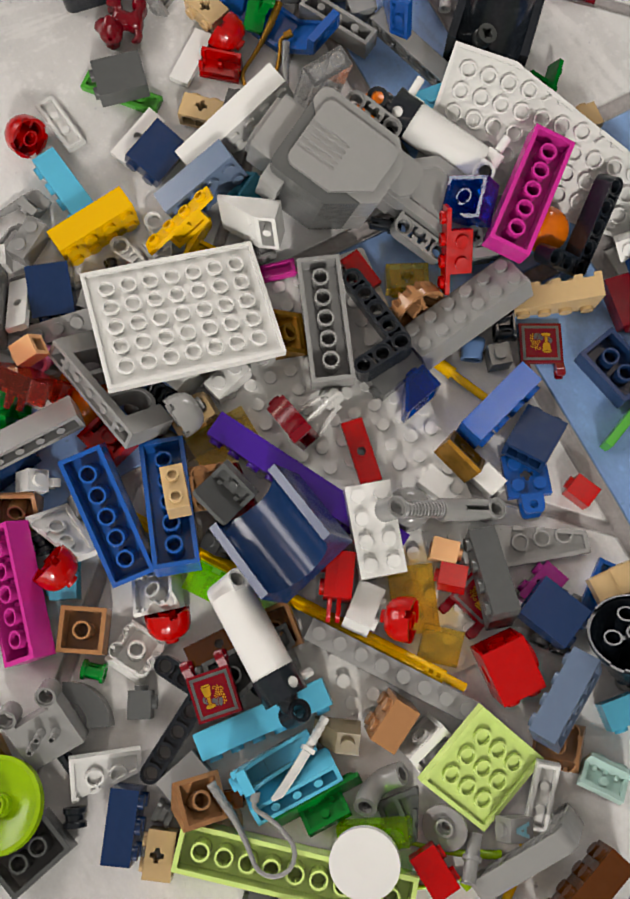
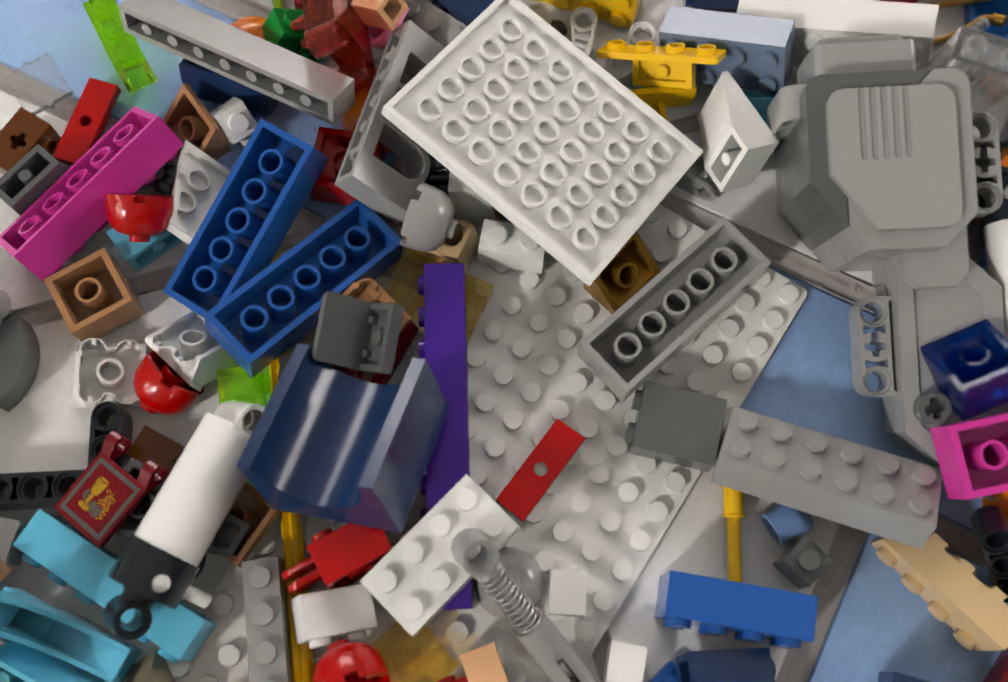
camera: 55 degrees right, 5 degrees down
green bush [79,659,108,684] -> none
dark grey brick [127,685,158,720] -> none
tan brick [159,463,192,519] -> none
dark pink tile [259,258,297,283] -> none
dark red arch [267,395,320,451] -> none
white sword [271,715,329,801] -> none
white plant [299,387,344,437] -> none
red tile [340,249,382,289] -> none
black beam [343,268,412,382] -> none
black pin [369,216,402,235] -> none
clear yellow brick [384,263,429,298] -> none
medium nougat gear [389,281,445,327] -> none
clear blue slope [401,365,441,423] -> none
pearl gold slope [434,430,485,483] -> none
red bracket [437,204,473,295] -> none
black piece [492,310,517,343] -> none
dark red flag [518,323,566,379] -> none

